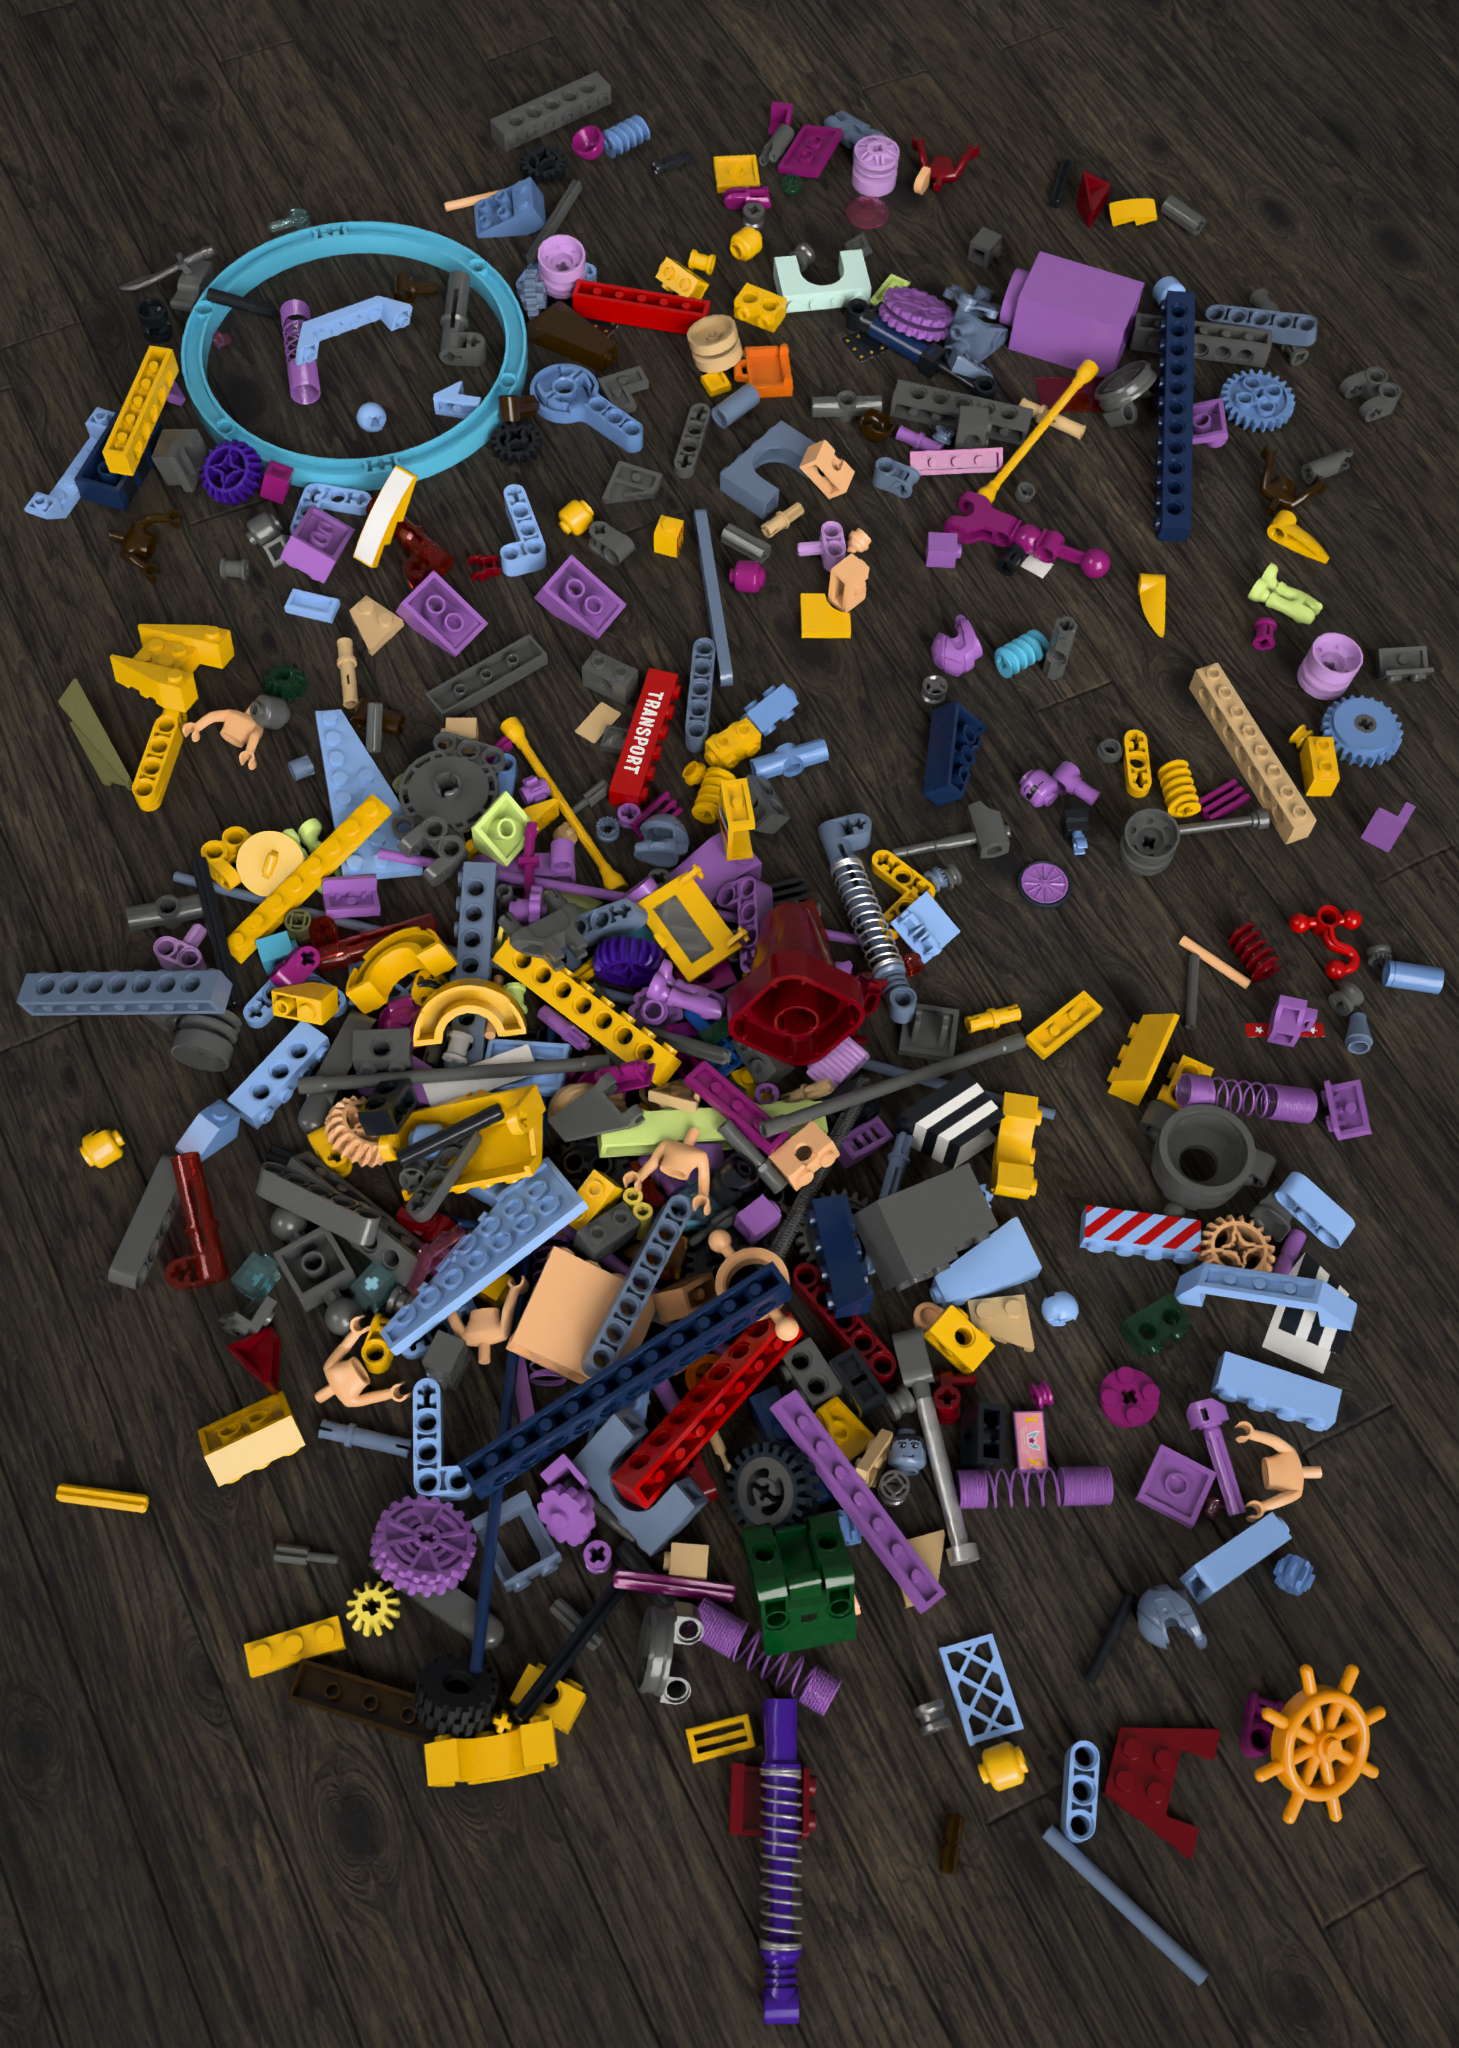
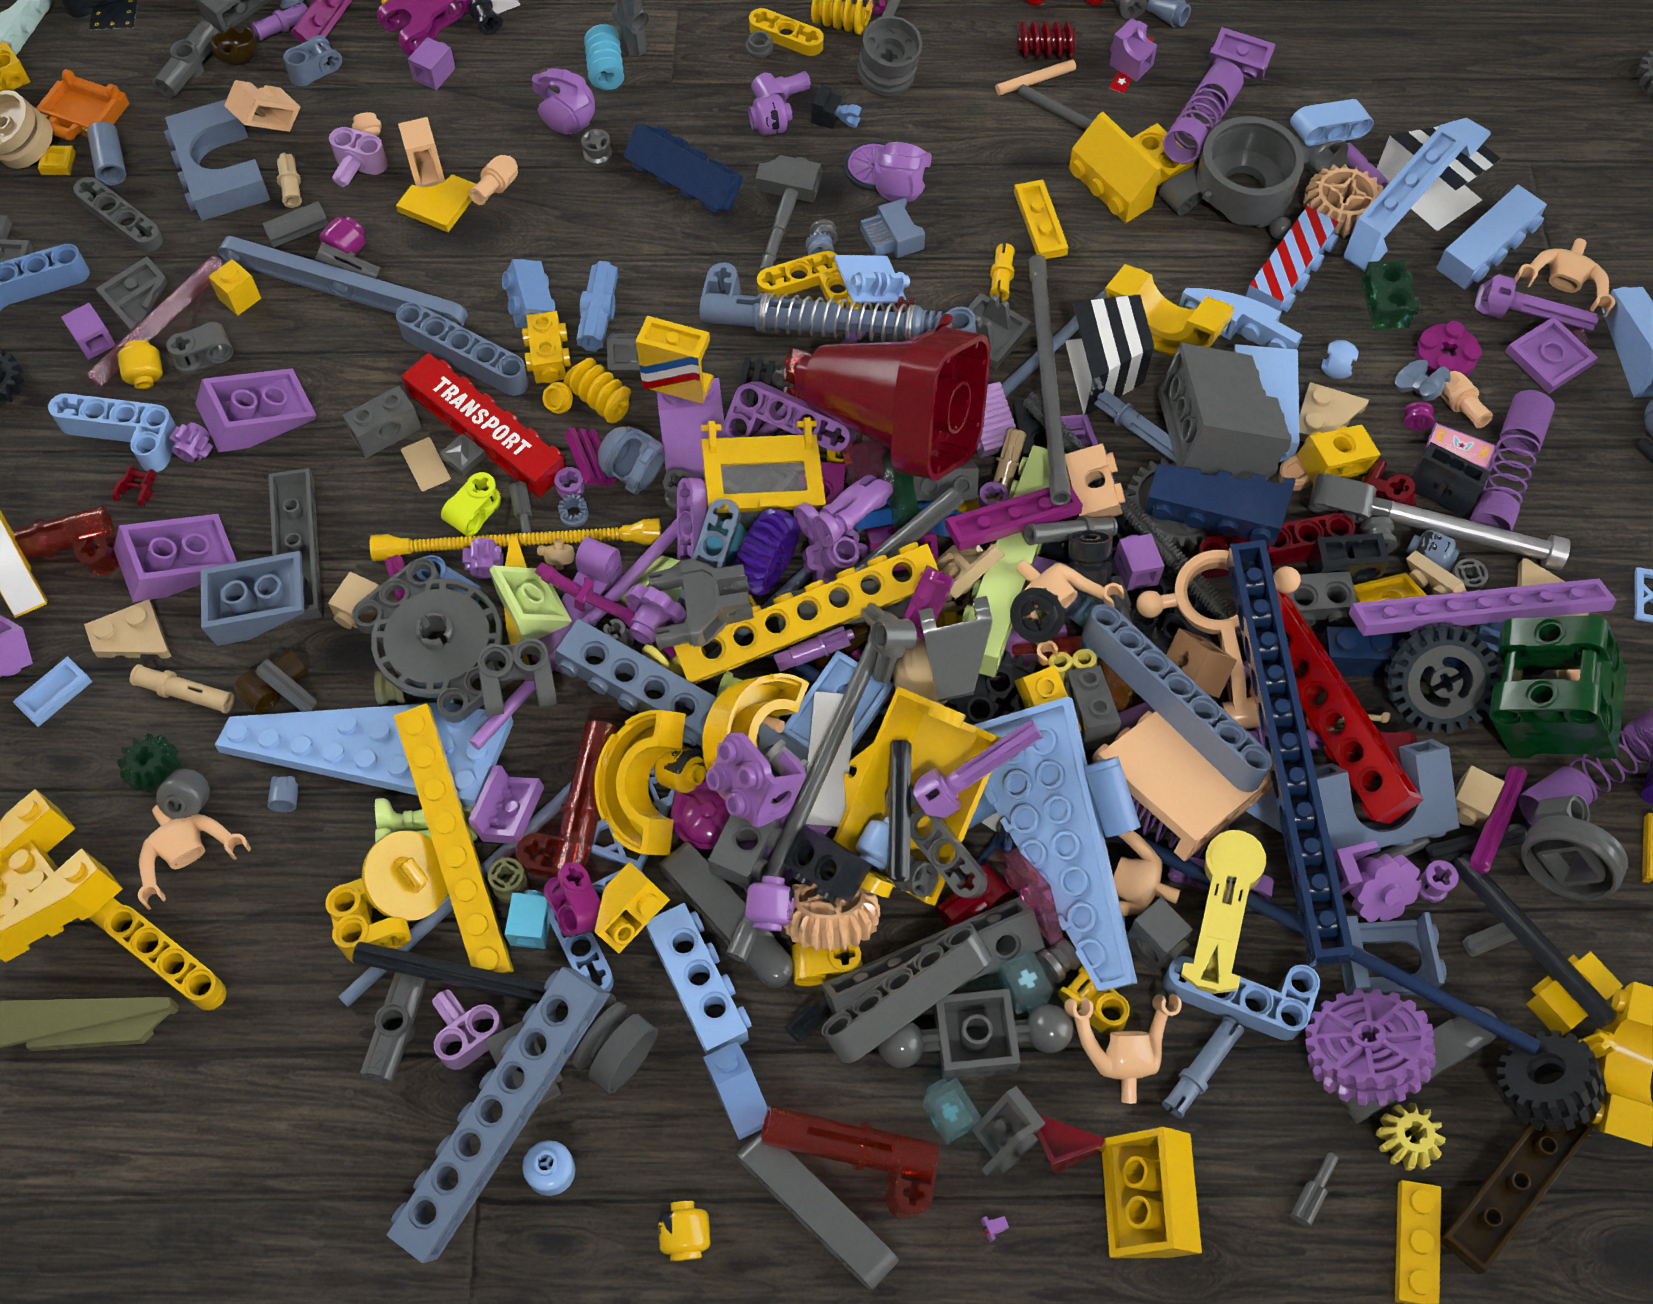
camera: 60 degrees left, 0 degrees up
none -> medium lavender brick [61,303,116,360]
none -> clear pink axle [86,255,224,387]
none -> medium lavender gear [169,422,213,462]
none -> sand blue slope [200,551,304,646]
none -> dark grey pin [315,241,380,279]
none -> neon yellow piece [441,472,501,537]
none -> light nougat arm [469,155,518,205]
none -> light blue head [522,1140,576,1196]
none -> medium lavender piece [706,732,806,827]
none -> medium lavender head [745,876,796,932]
none -> sand blue piece [860,197,925,258]
none -> dark grey axle [861,603,917,684]
none -> medium lavender helmet [874,142,932,203]
none -> medium lavender piece [913,719,1043,818]
none -> medium lavender piece [981,1216,1009,1242]
none -> black gear [1010,587,1065,643]
none -> medium blue pin [1083,756,1141,837]
none -> light blue slope [1179,288,1302,349]
none -> light yellow piece [1181,830,1266,994]
none -> sand blue piece [1395,360,1451,401]
none -> light nougat arm [1440,371,1493,428]

